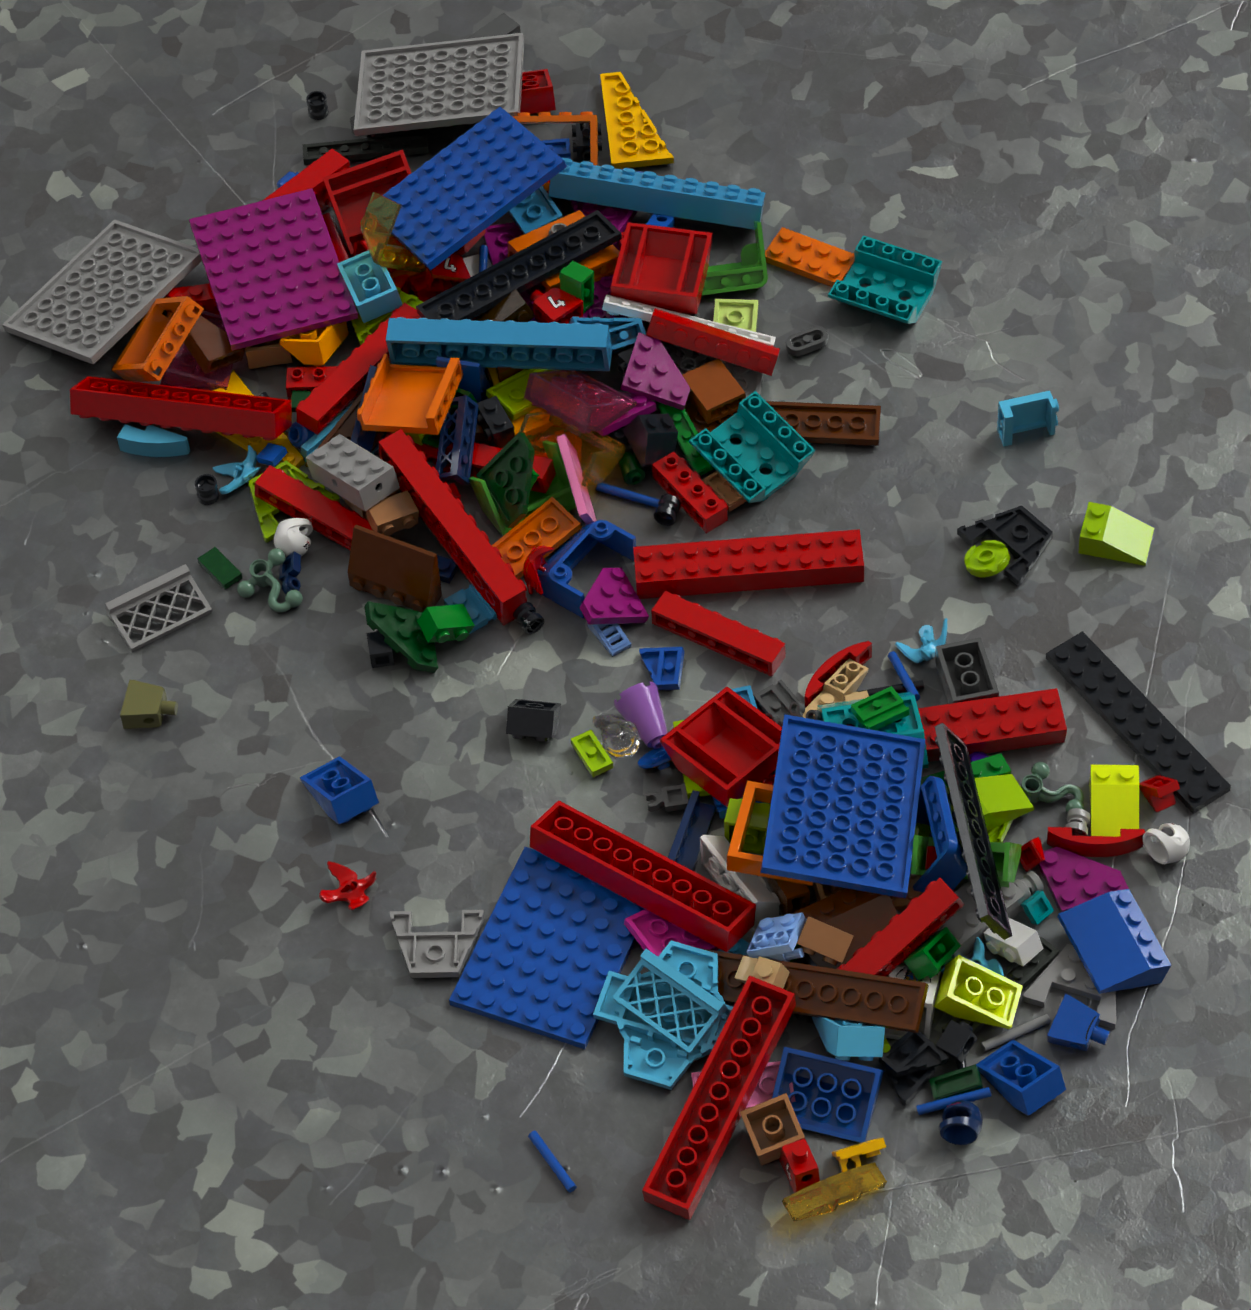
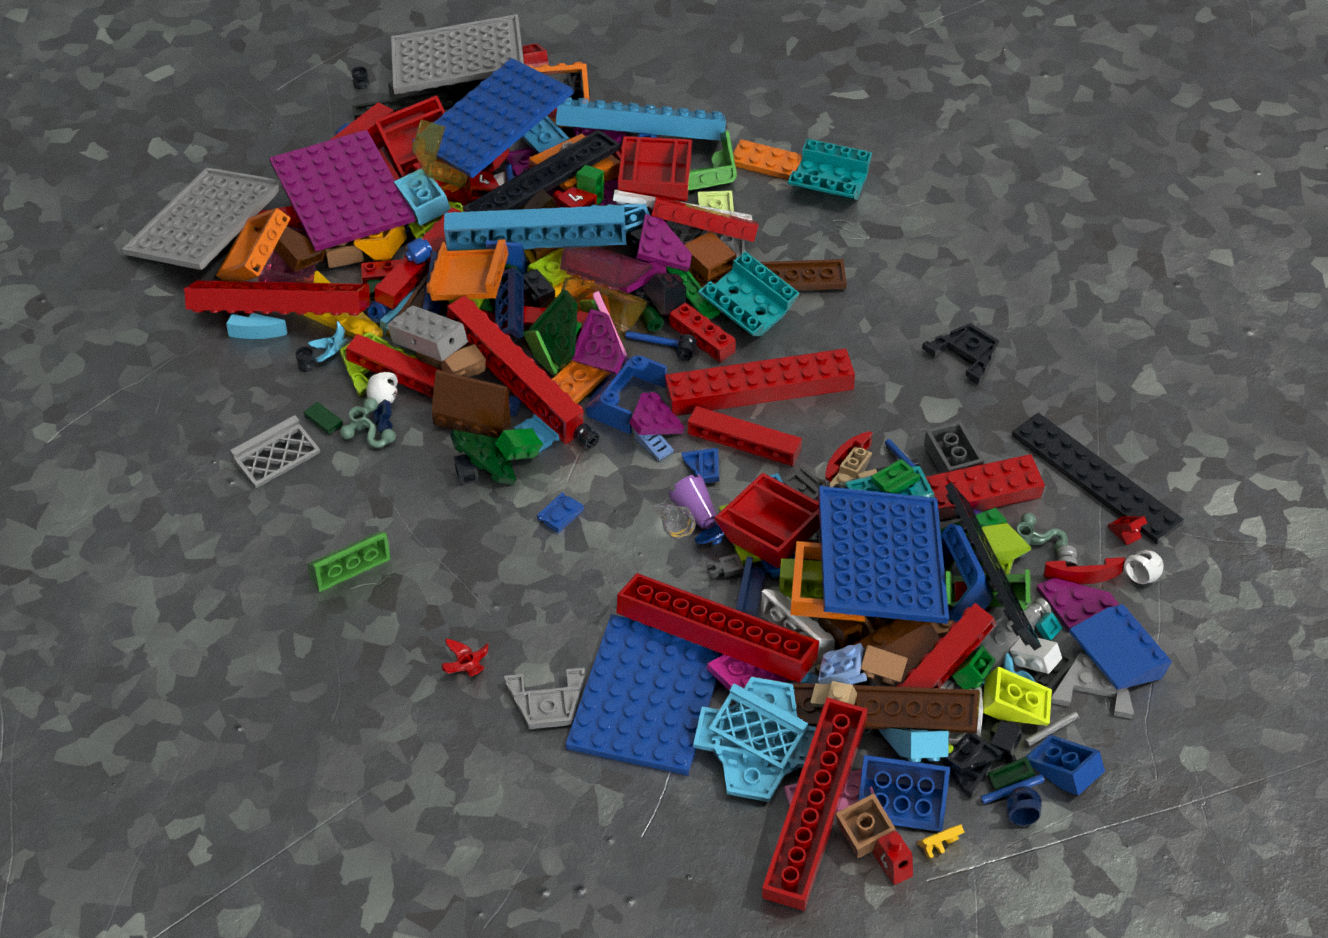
camera: 10 degrees left, 5 degrees down
olive torso [120,679,178,729] -> none
blue tile [256,443,288,467] -> none
blue slope [300,756,379,824] -> none
black slope [506,699,561,741] -> none
red animal [523,545,554,595] -> none
blue bar [528,1130,577,1193] -> none
lime plate [571,730,614,777] -> none
yellow wing [600,72,674,169] -> none
medium nougat plate [702,471,747,512] -> none
clear yellow slope [782,1162,887,1222] -> none
dark grey plate [786,326,828,356] -> none
medium azure animal [895,618,947,663] -> none
lime tile [964,540,1010,577] -> none
medium azure panel [997,391,1059,447] -> none
red slope [1019,837,1045,872] -> none
blue torso [1047,993,1110,1051] -> none
lime slope [1078,502,1155,566] -> none
neon yellow slope [1089,765,1139,837] -> none
none -> bright green slope [307,531,391,592]
none -> blue head [405,238,433,265]
none -> blue plate [537,492,584,533]
none -> magenta plate [571,309,625,375]

